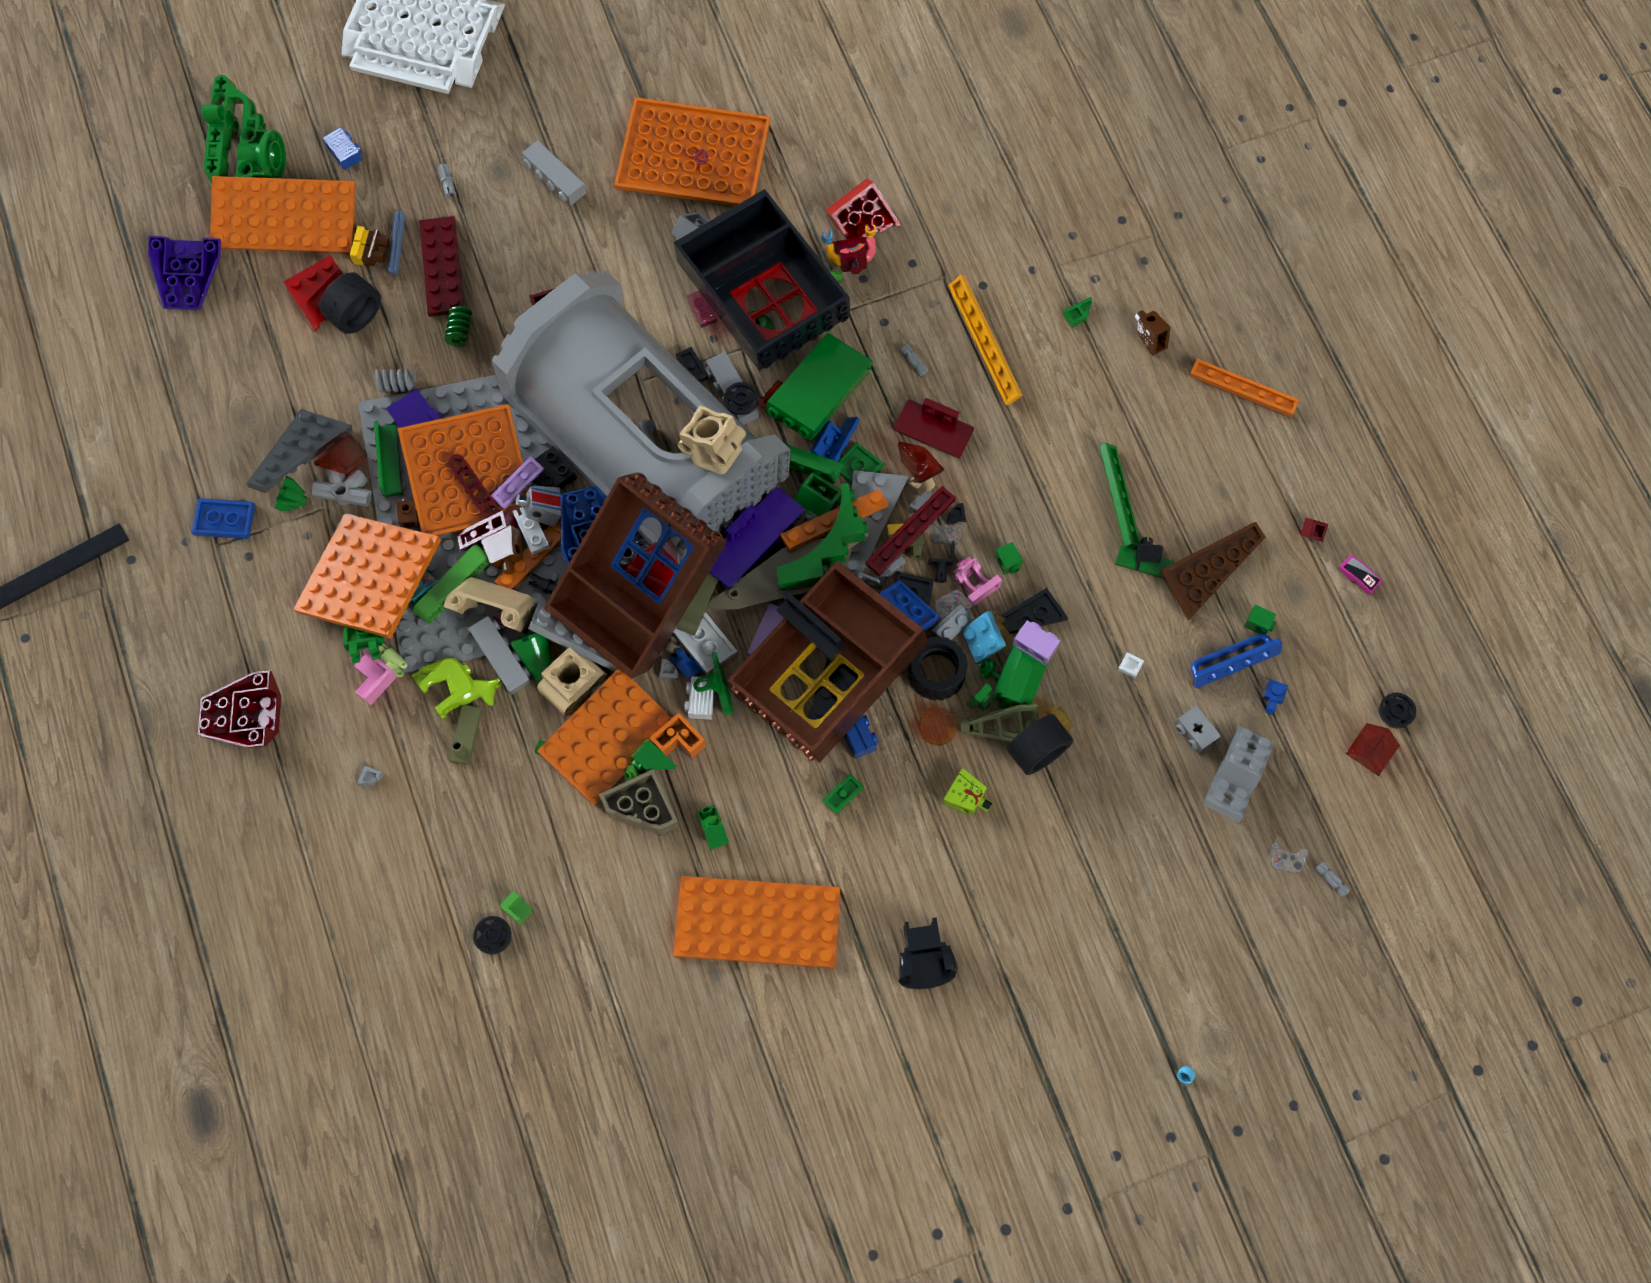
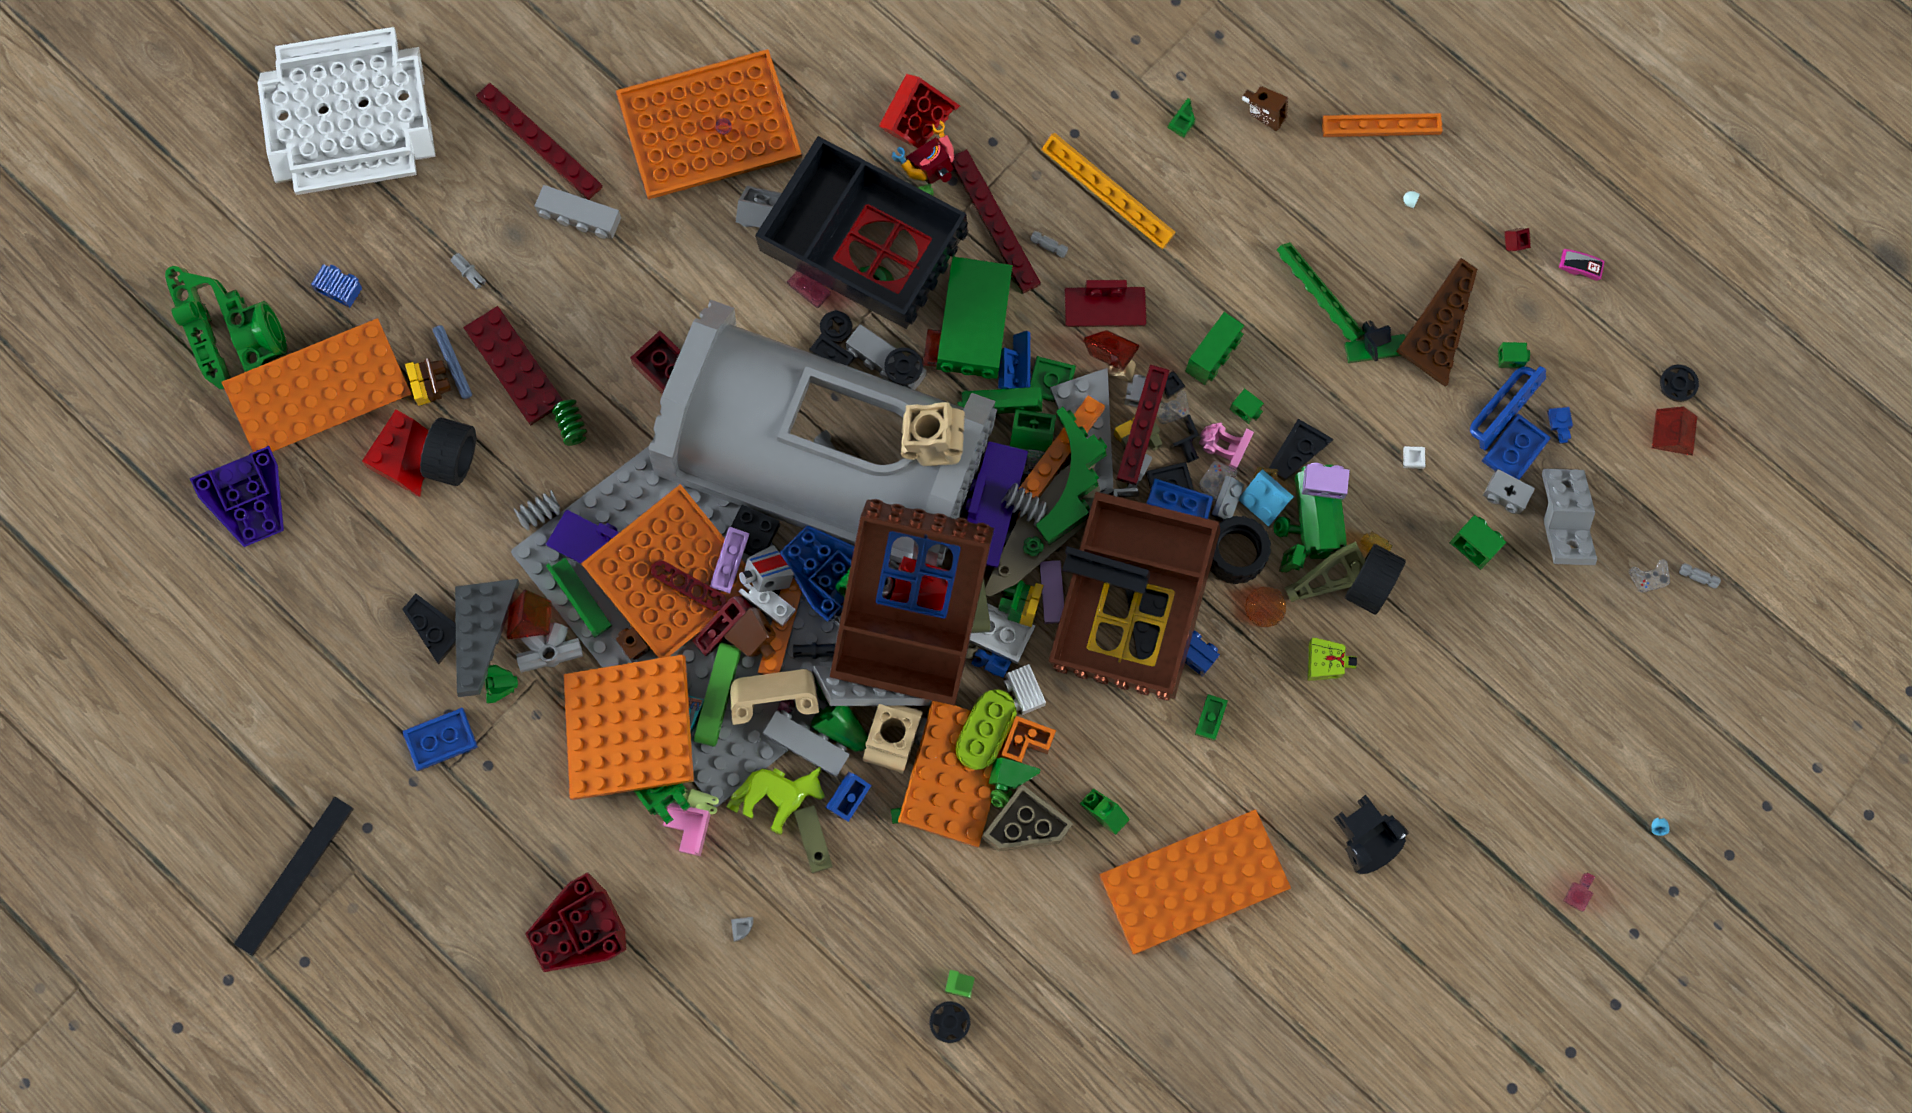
camera: 30 degrees left, 5 degrees up
light grey tile [659,658,679,680] -> none
green piece [693,652,734,716] -> none
none -> black wing [402,593,456,664]
none -> dark red plate [476,83,603,200]
none -> black gear [820,311,852,343]
none -> blue brick [825,771,872,822]
none -> dark red plate [952,149,1041,294]
none -> lime tile [956,689,1017,770]
none -> hips [998,580,1044,627]
none -> light grey piece [1001,483,1048,526]
none -> green plate [1023,536,1044,557]
none -> green brick [1185,312,1244,385]
none -> light aqua hinge [1403,191,1420,209]
none -> green brick [1449,515,1506,570]
none -> blue tile [1482,414,1551,480]
none -> clear pink plate [1563,872,1595,912]

